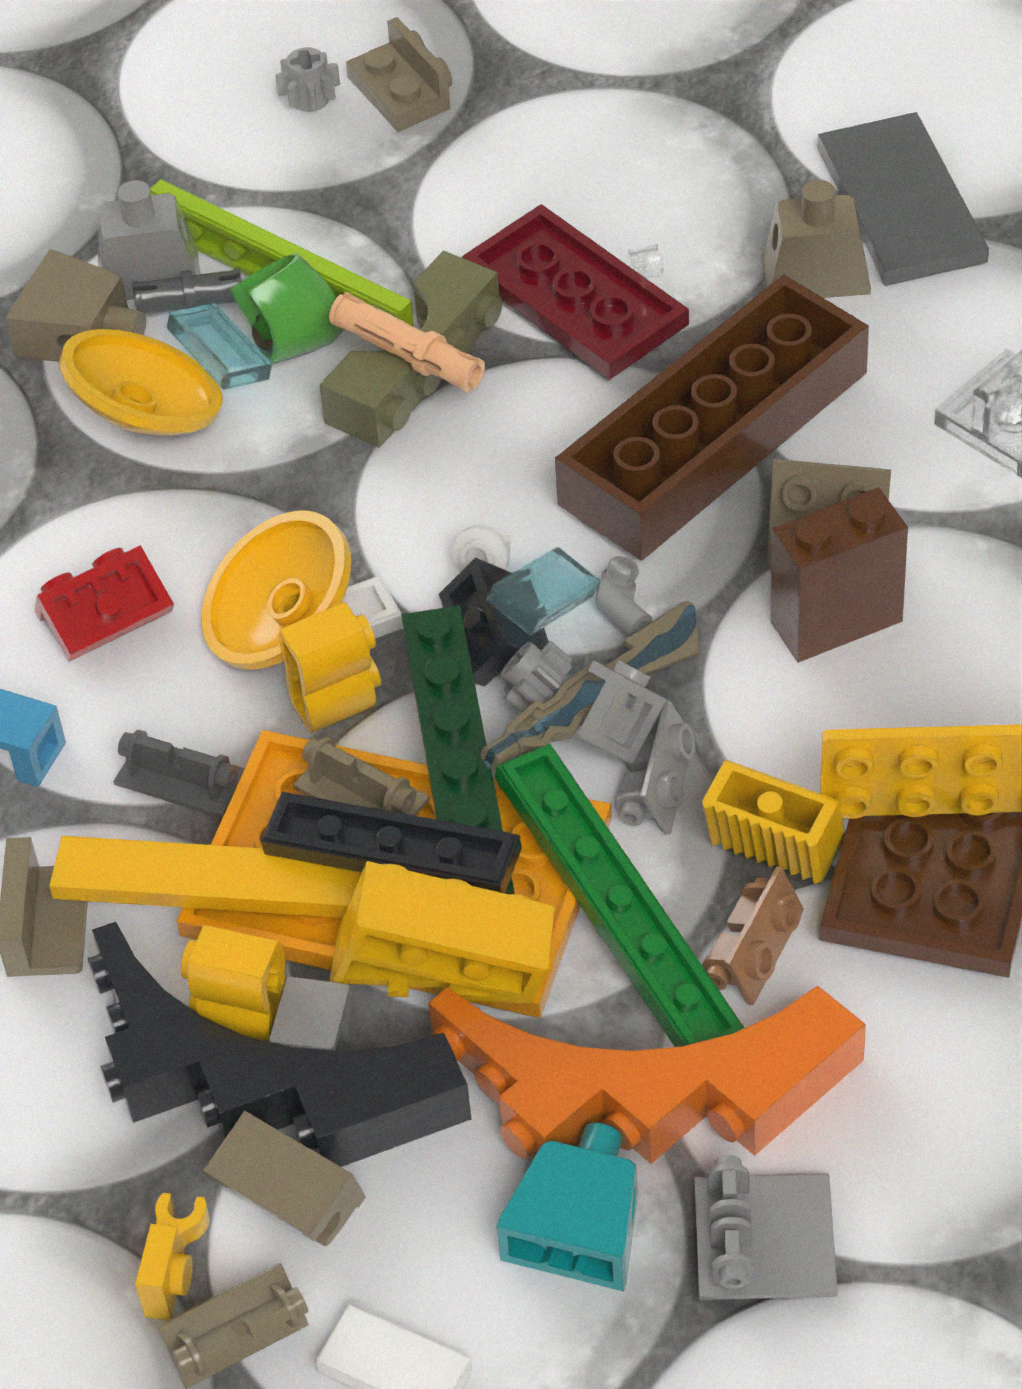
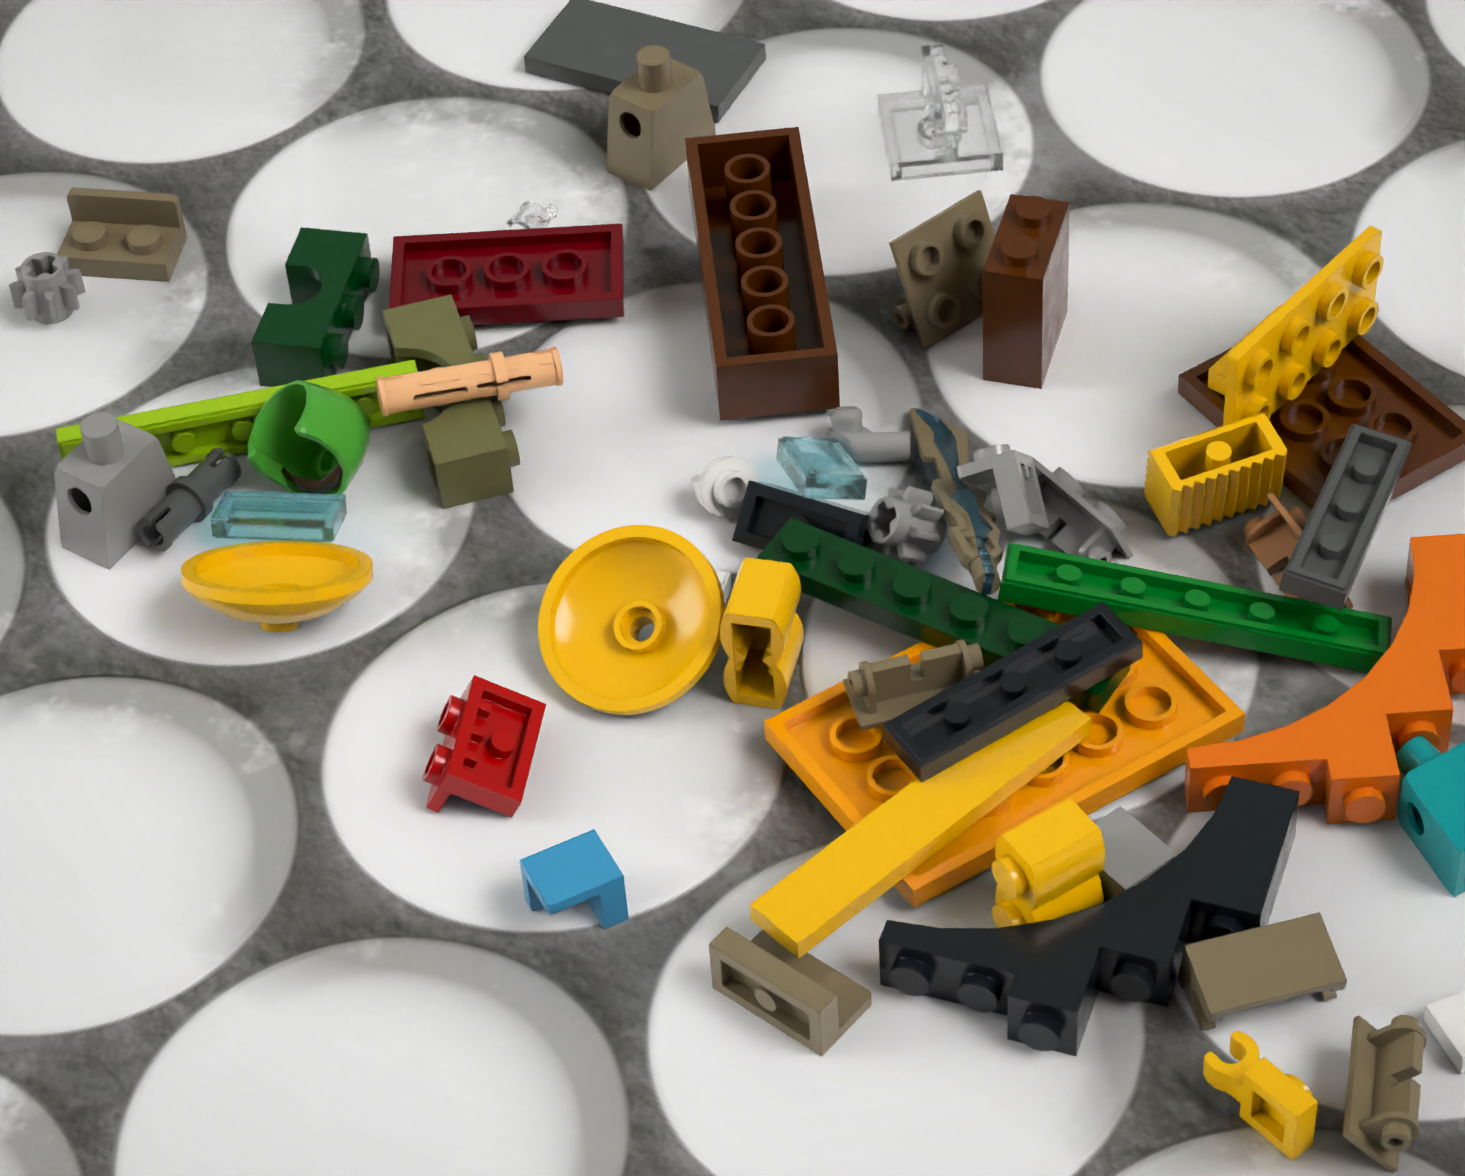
camera: 50 degrees left, 5 degrees down
dark tan torso [5,249,146,362] -> none
dark grey hinge [113,730,245,818] -> none
yellow wedge [330,861,555,1004] -> none
none -> dark green arch [251,227,380,387]
none -> dark grey tile [1279,424,1412,611]

